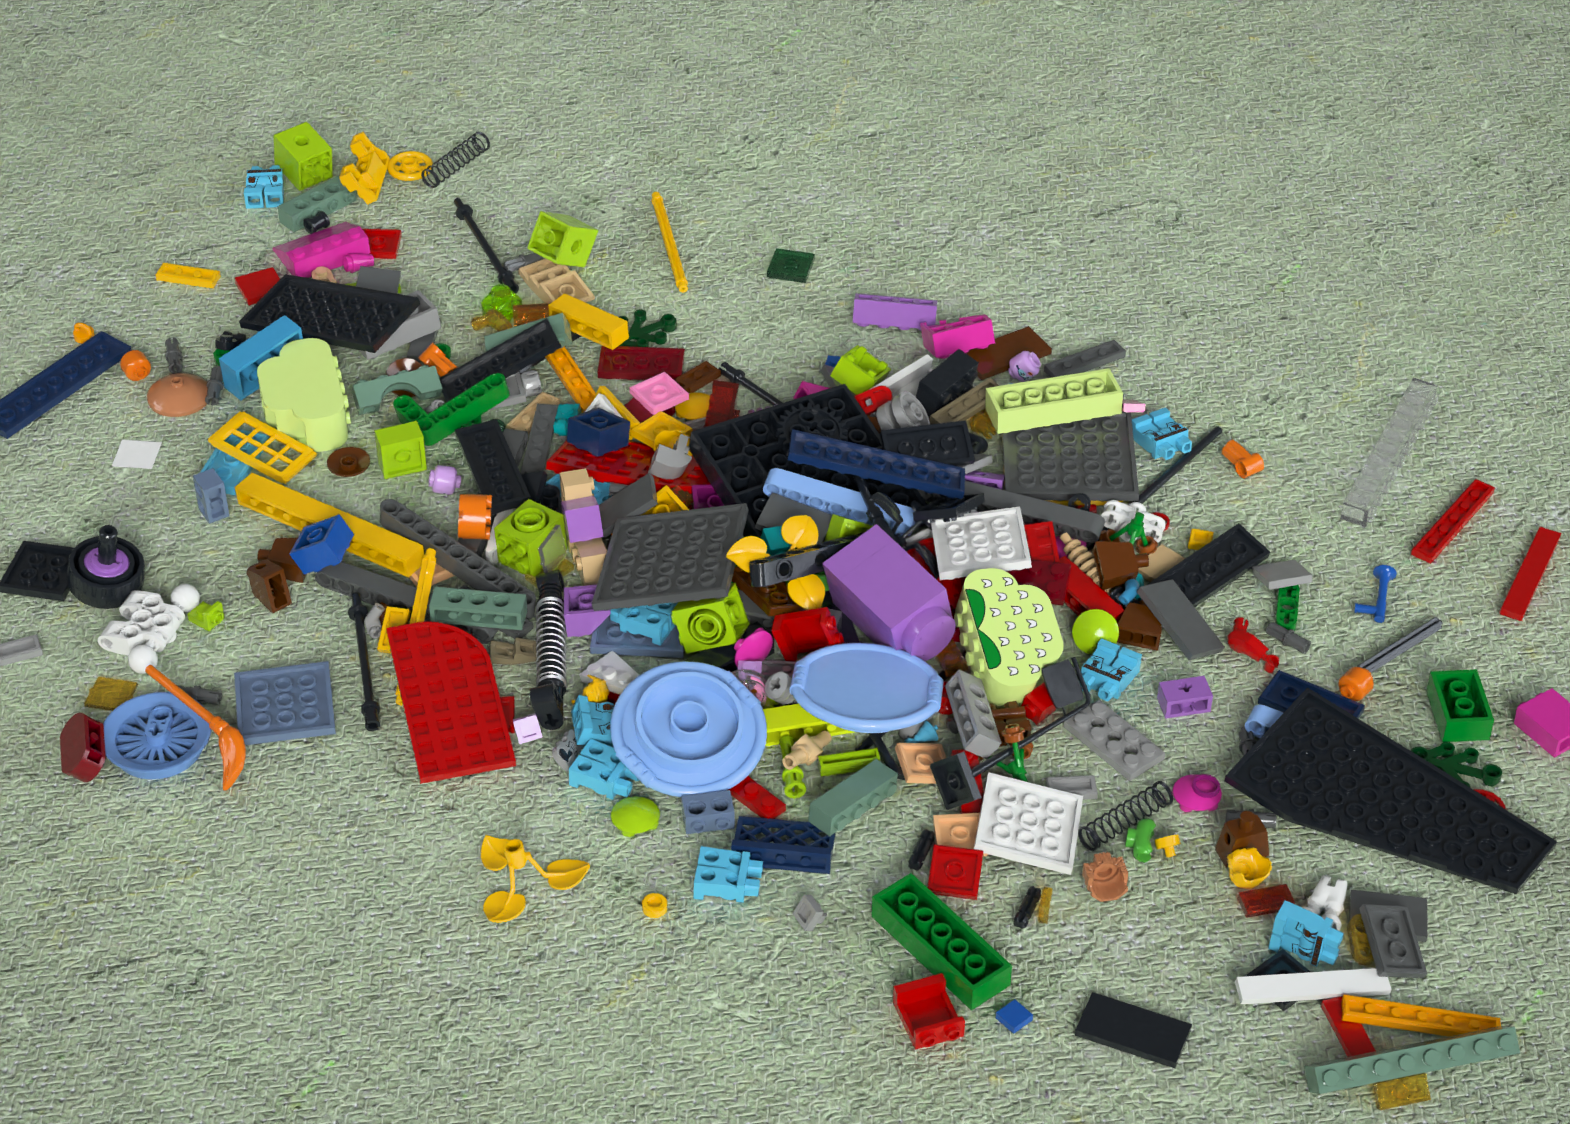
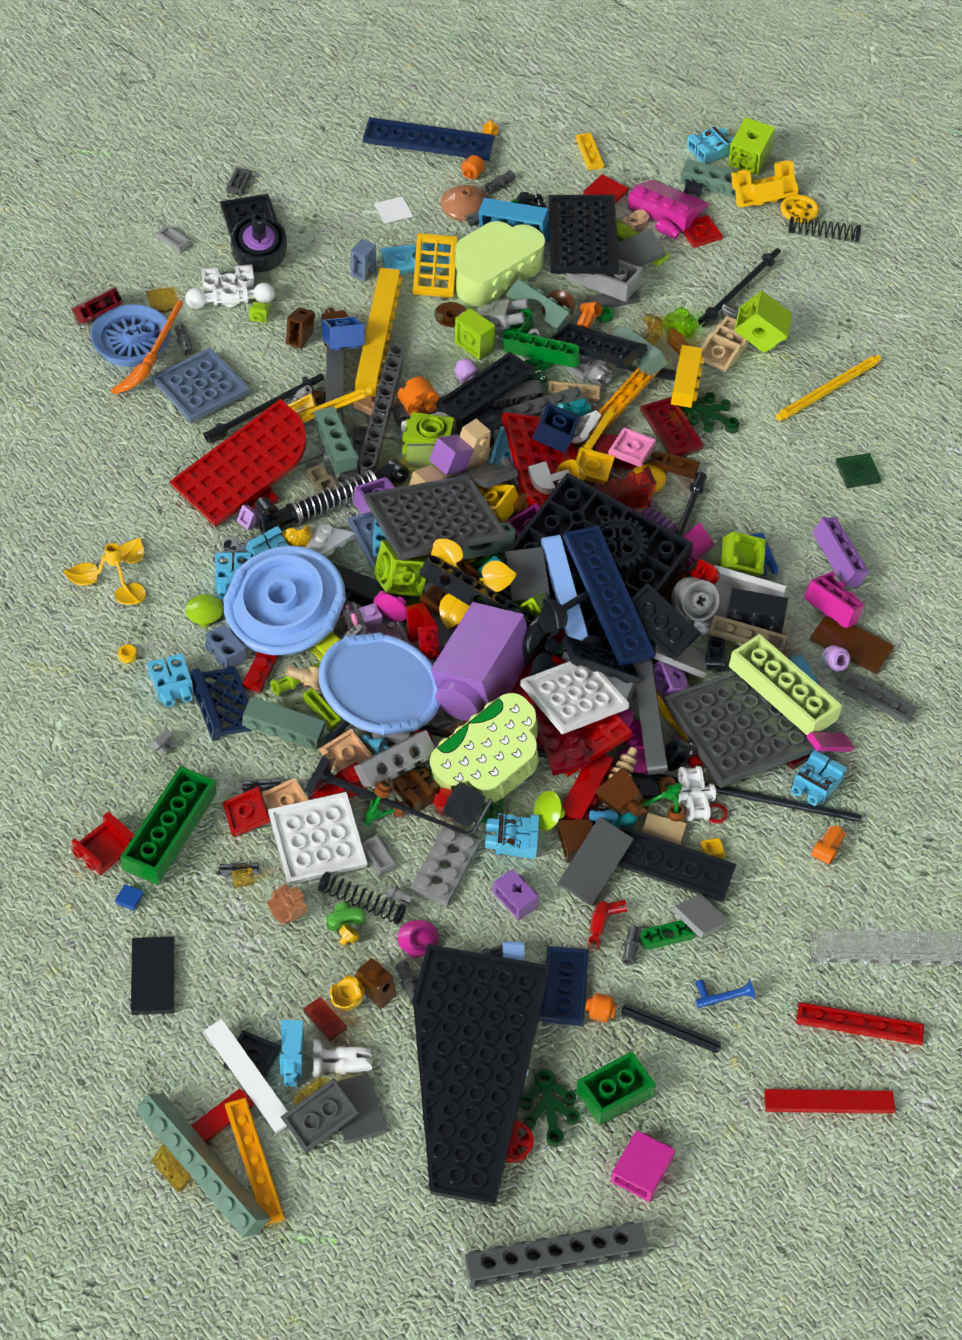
camera: 60 degrees right, 10 degrees up
none -> light grey pin [386,885,414,907]
none -> light grey connector [478,298,529,330]

